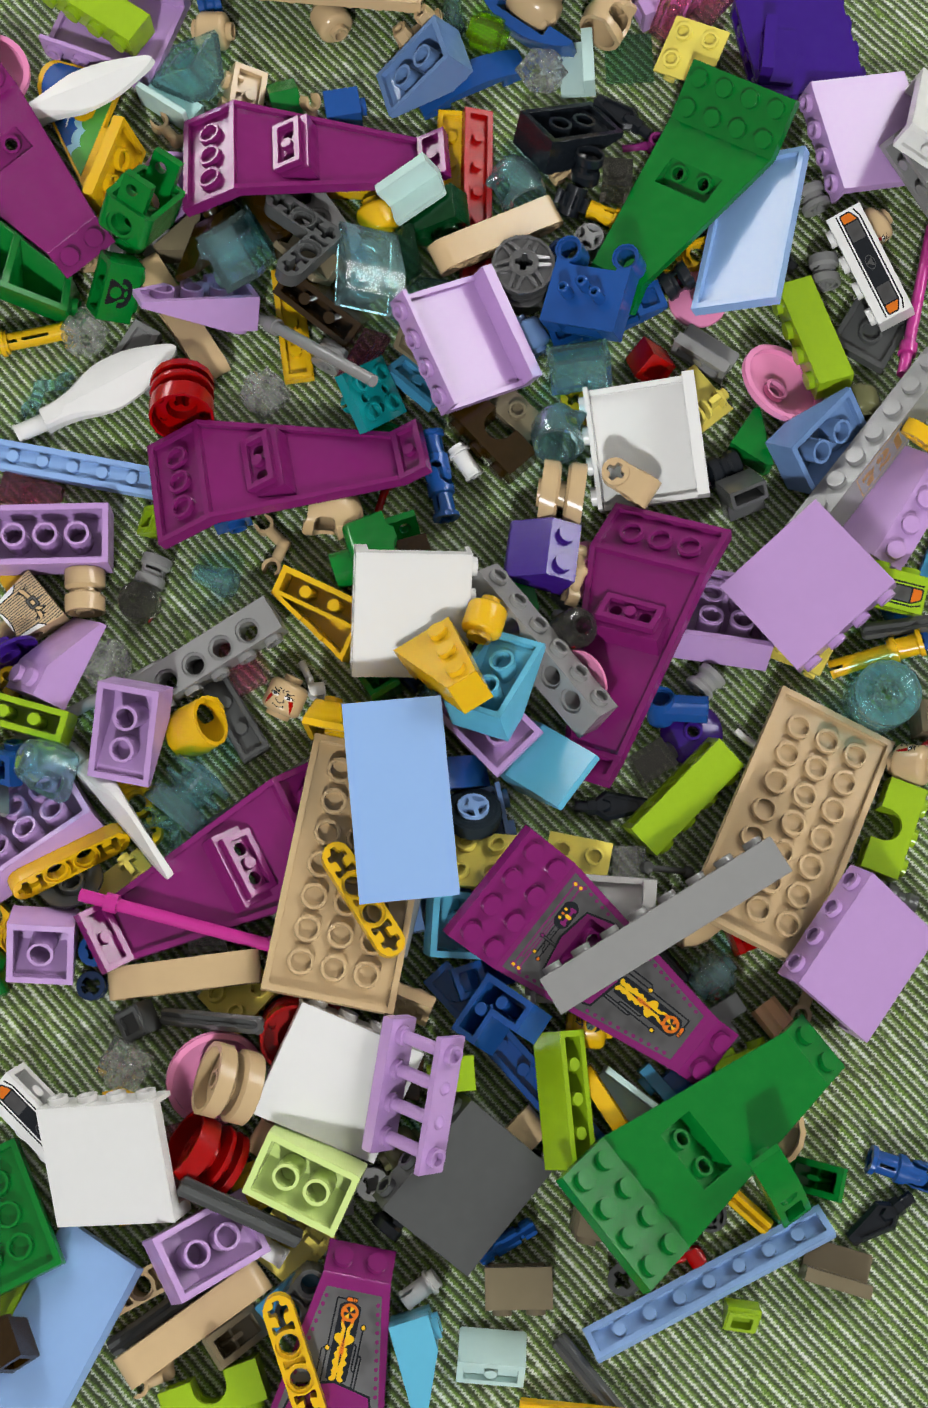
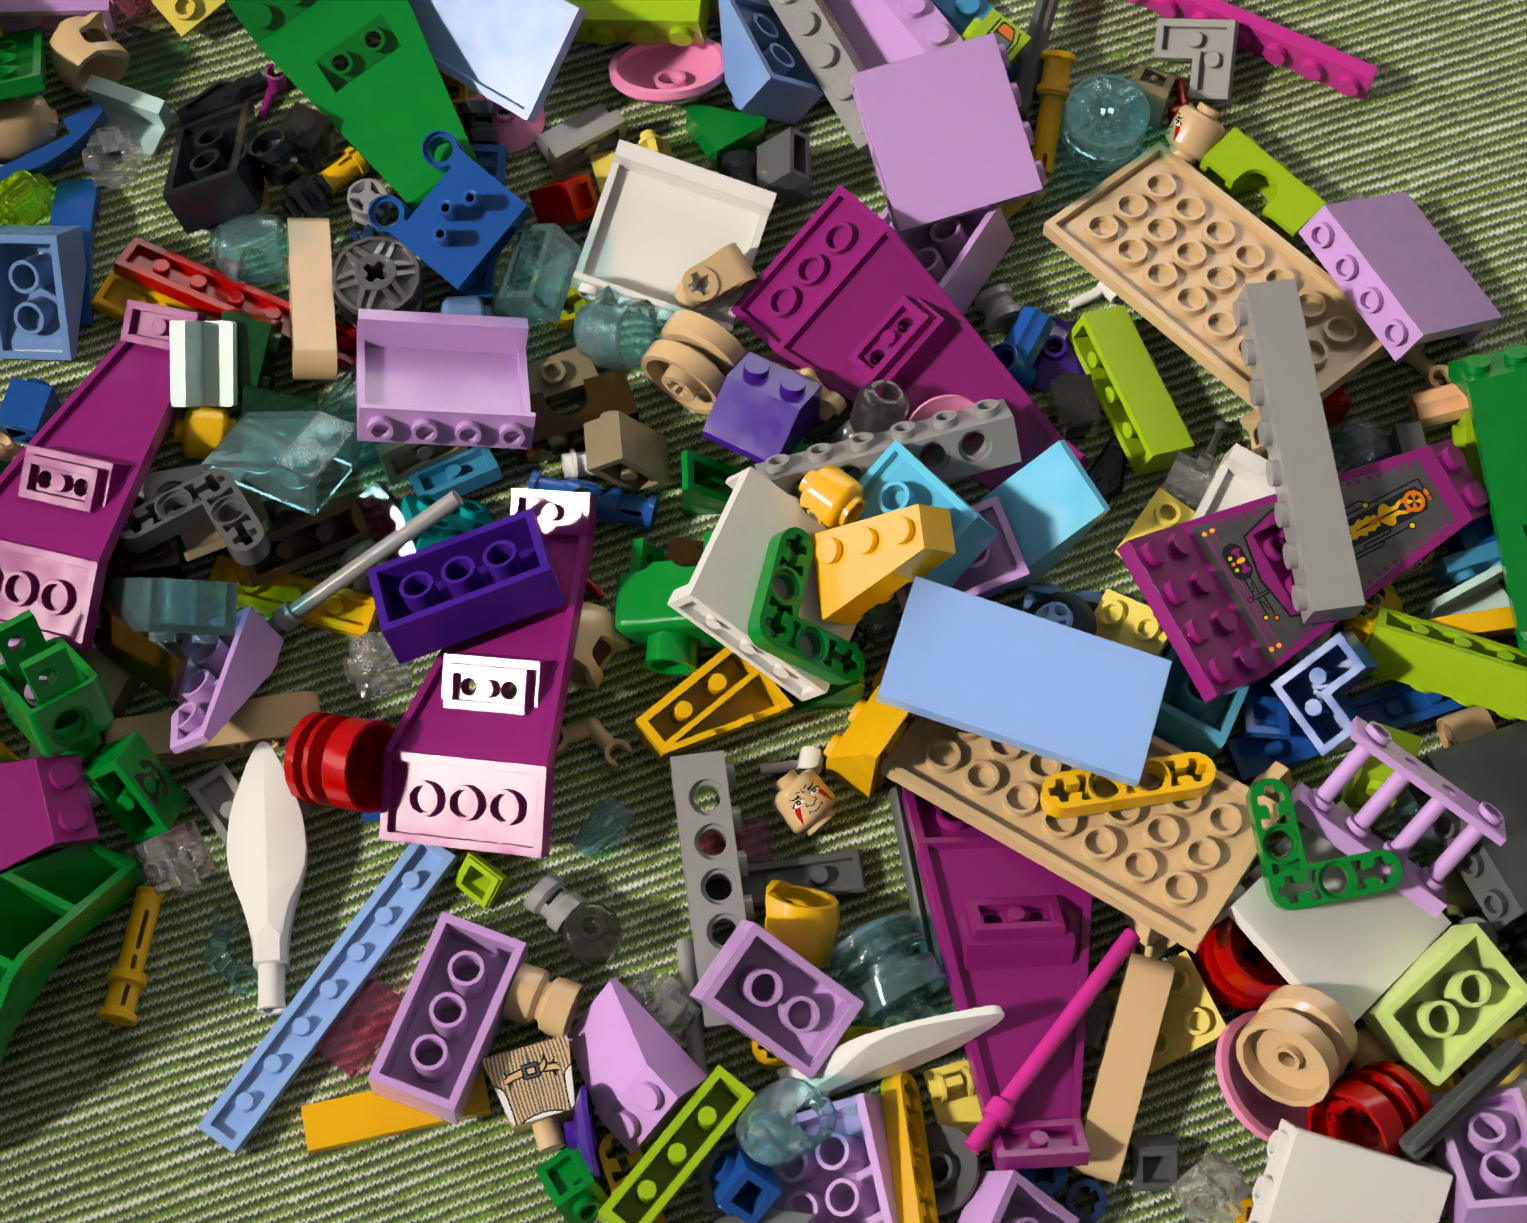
camera: 70 degrees left, 10 degrees down
dark grey axle [159,1007,265,1035] -> none
none -> dark purple brick [367,508,566,664]
none -> dark tan brick [583,410,671,495]
none -> green slope [681,449,742,515]
none -> green beam [748,527,865,686]
none -> green beam [1246,778,1402,910]

